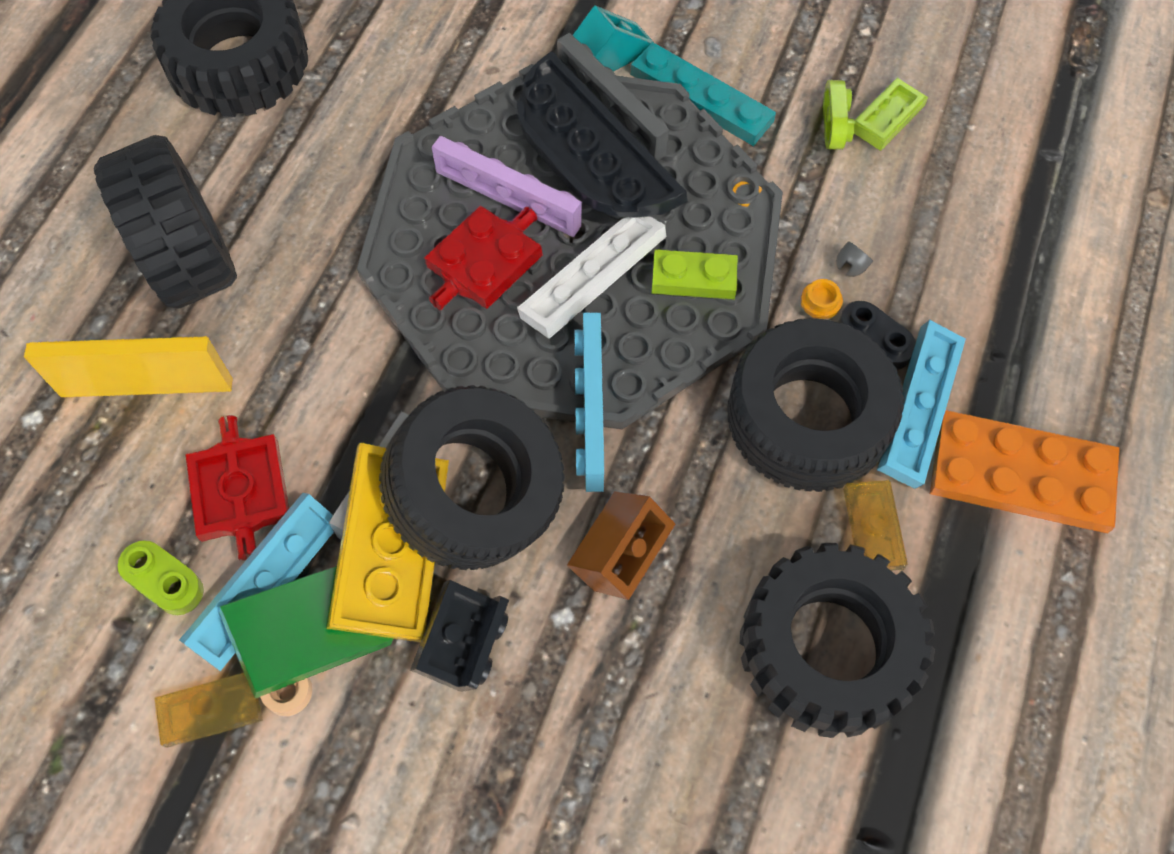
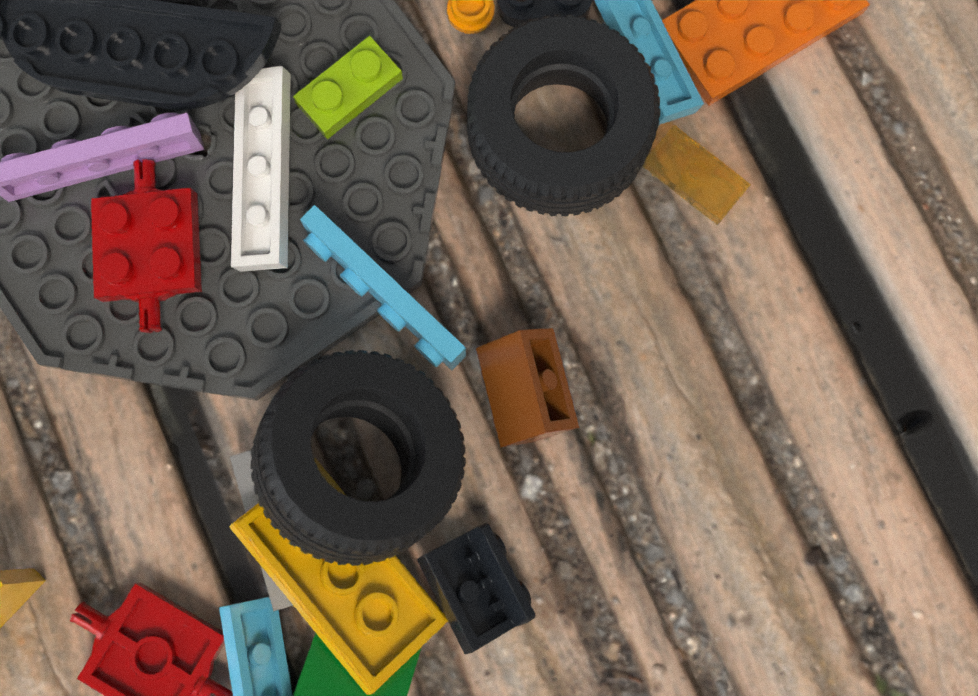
camera: 50 degrees left, 15 degrees up
black tyre [739,542,935,738] -> none

